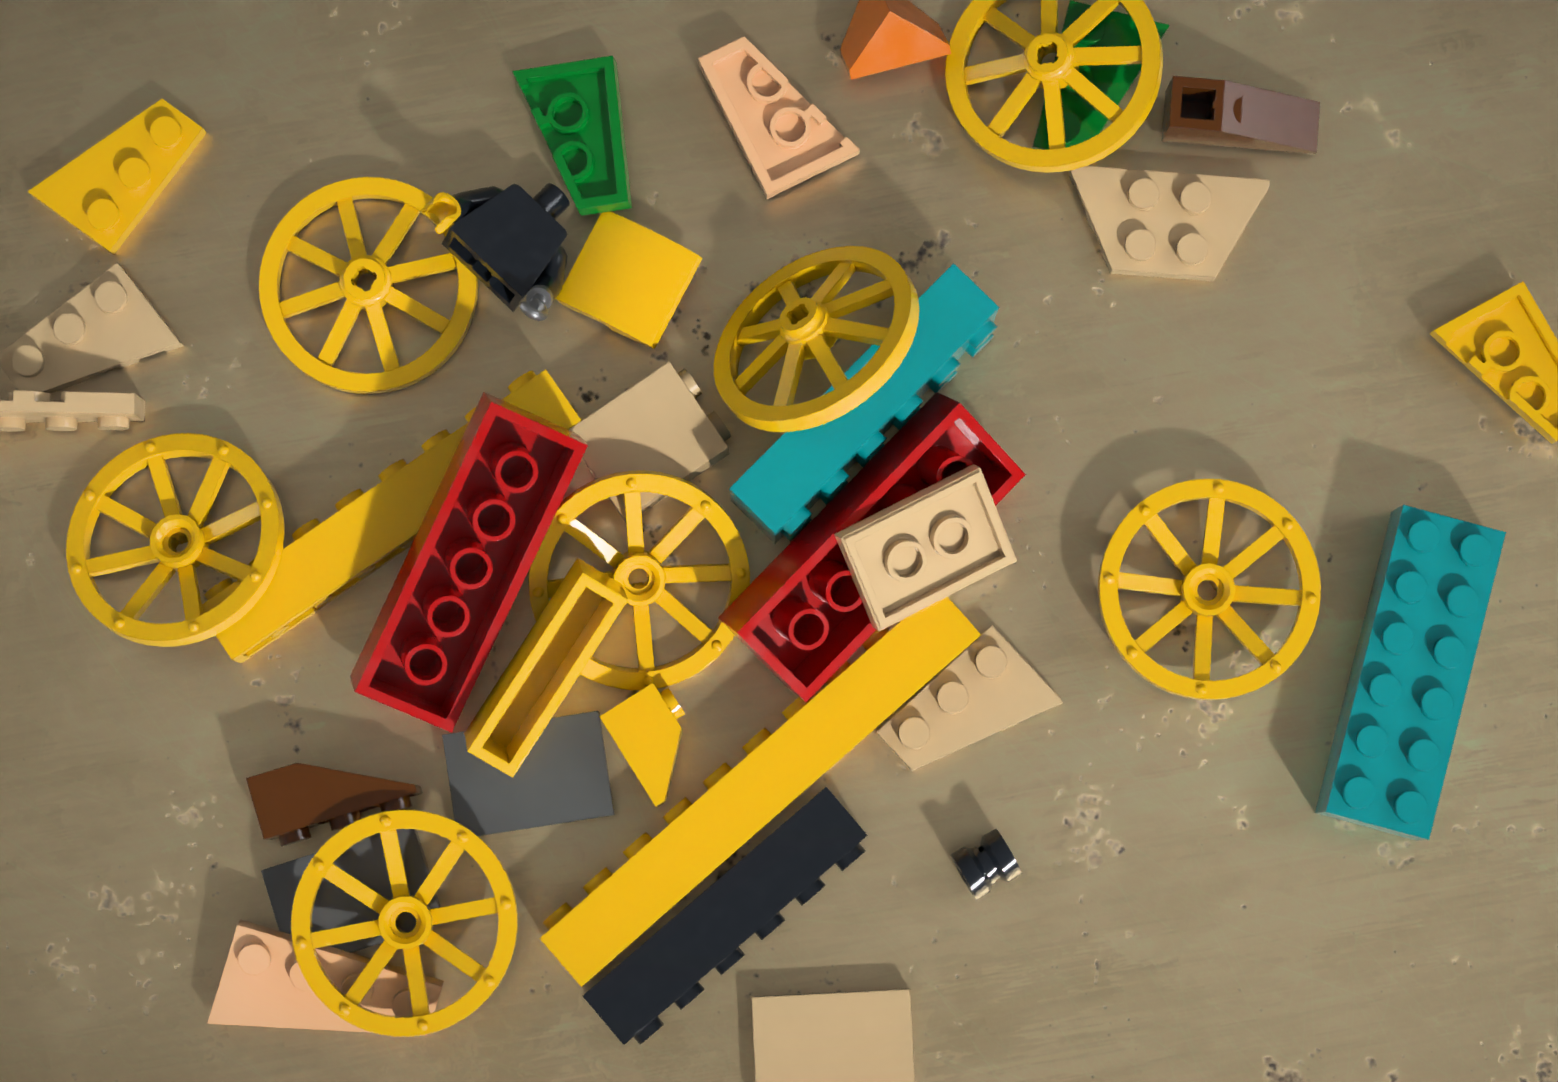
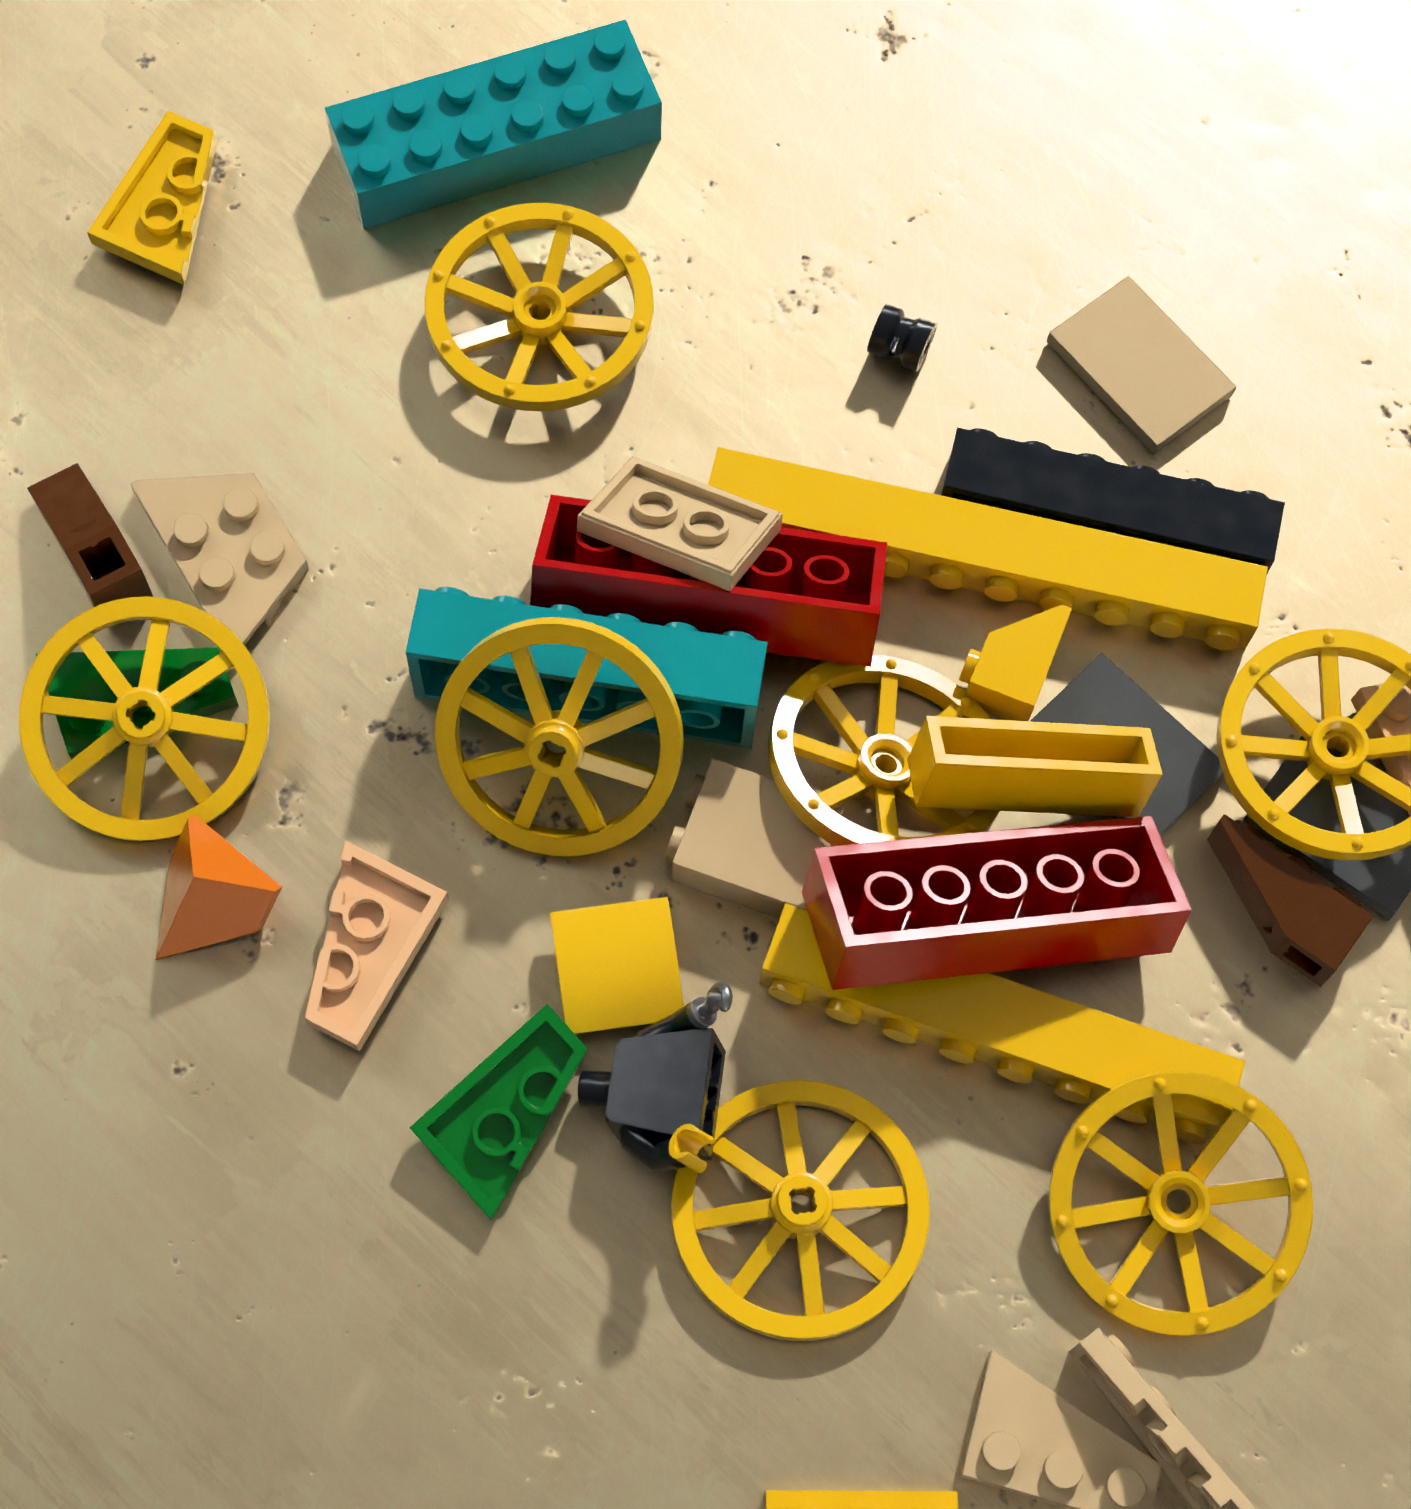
camera: 130 degrees left, 15 degrees down
tan wing [876,626,1064,771] -> none

